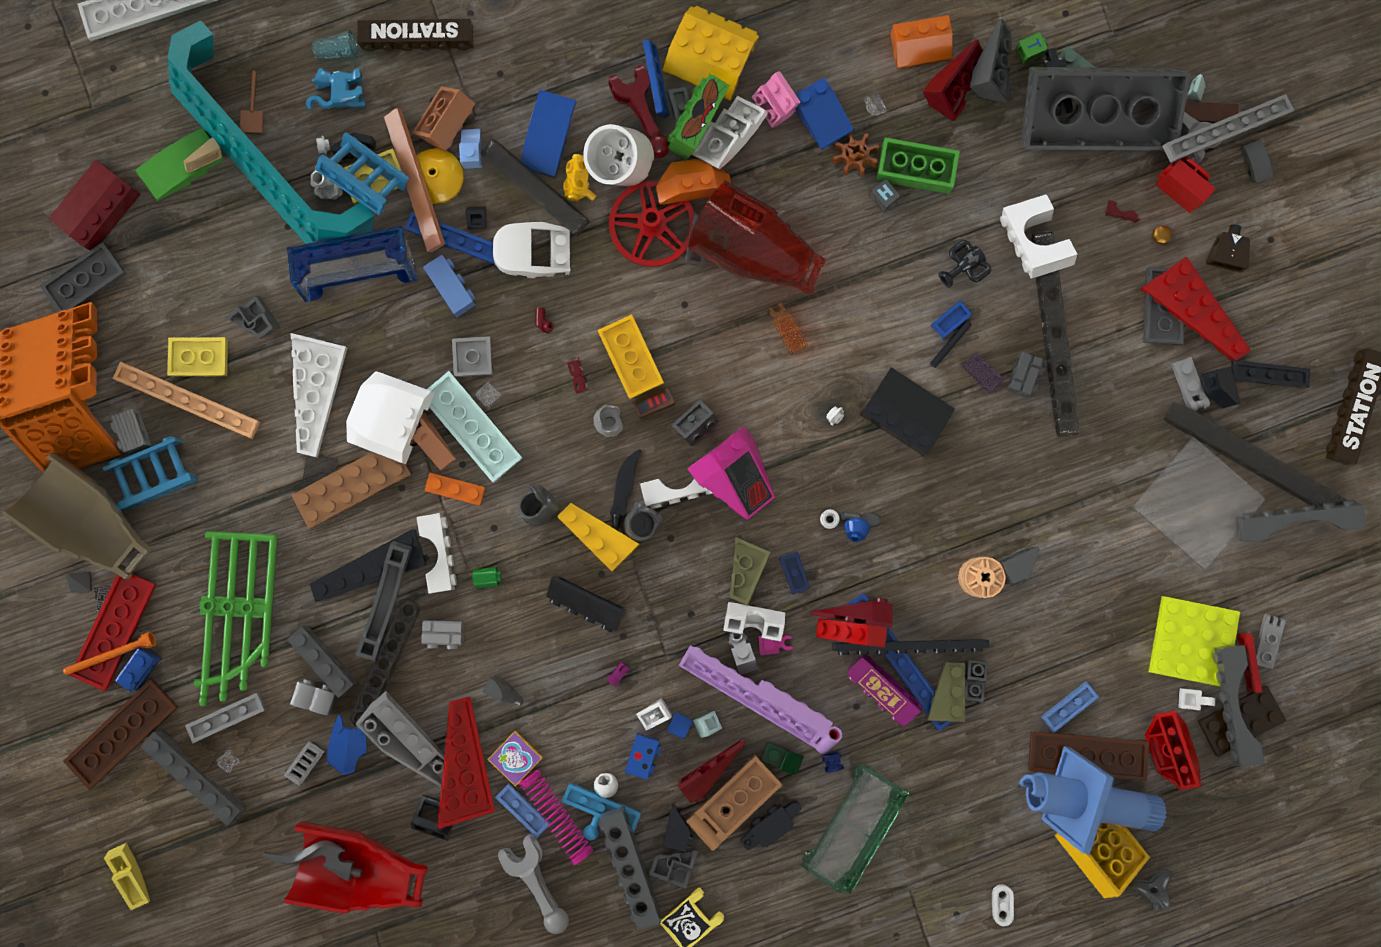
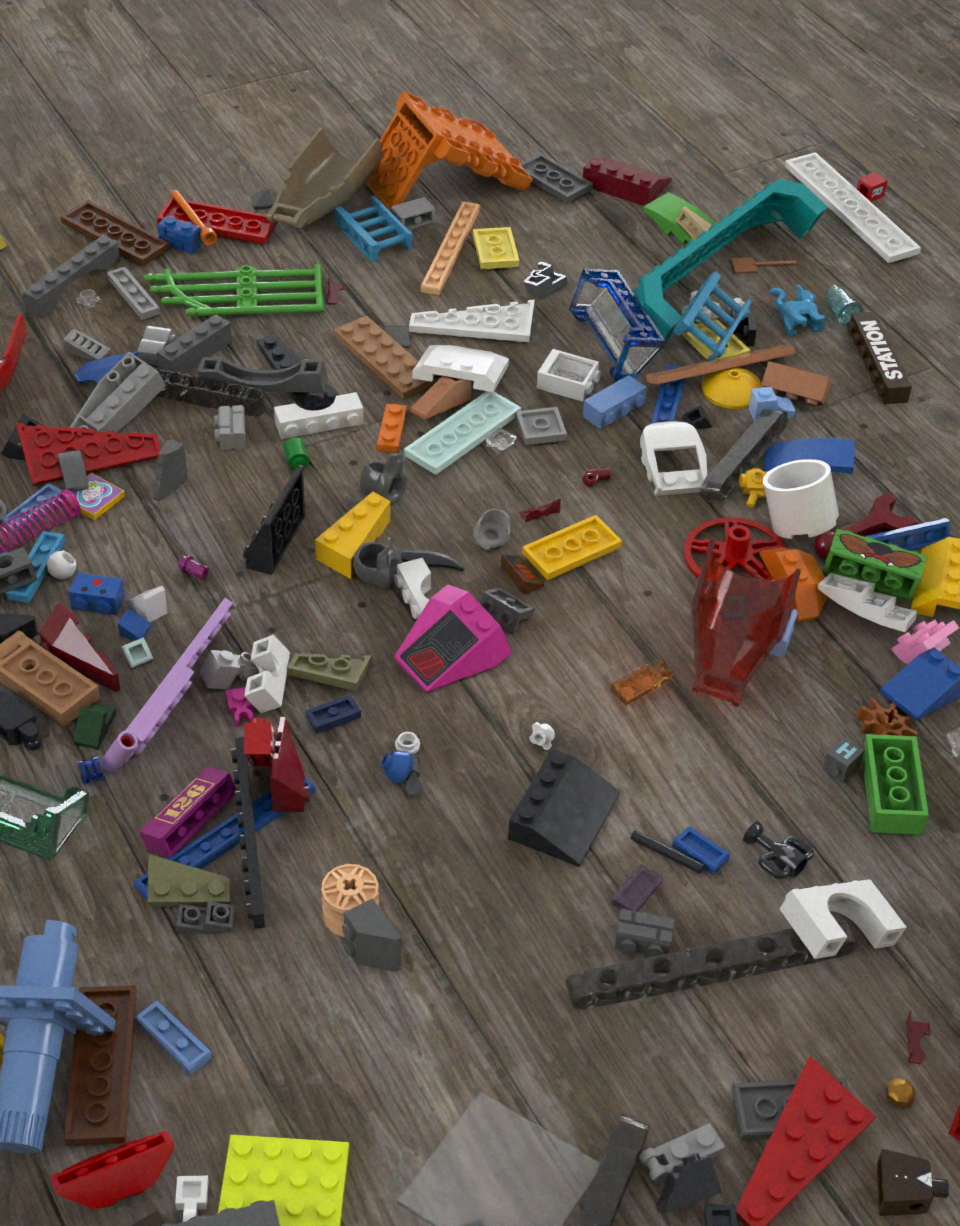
camera: 80 degrees right, 40 degrees down
none -> dark grey slope [57,450,89,491]
none -> dark red piece [326,273,345,304]
none -> white window [537,349,601,402]

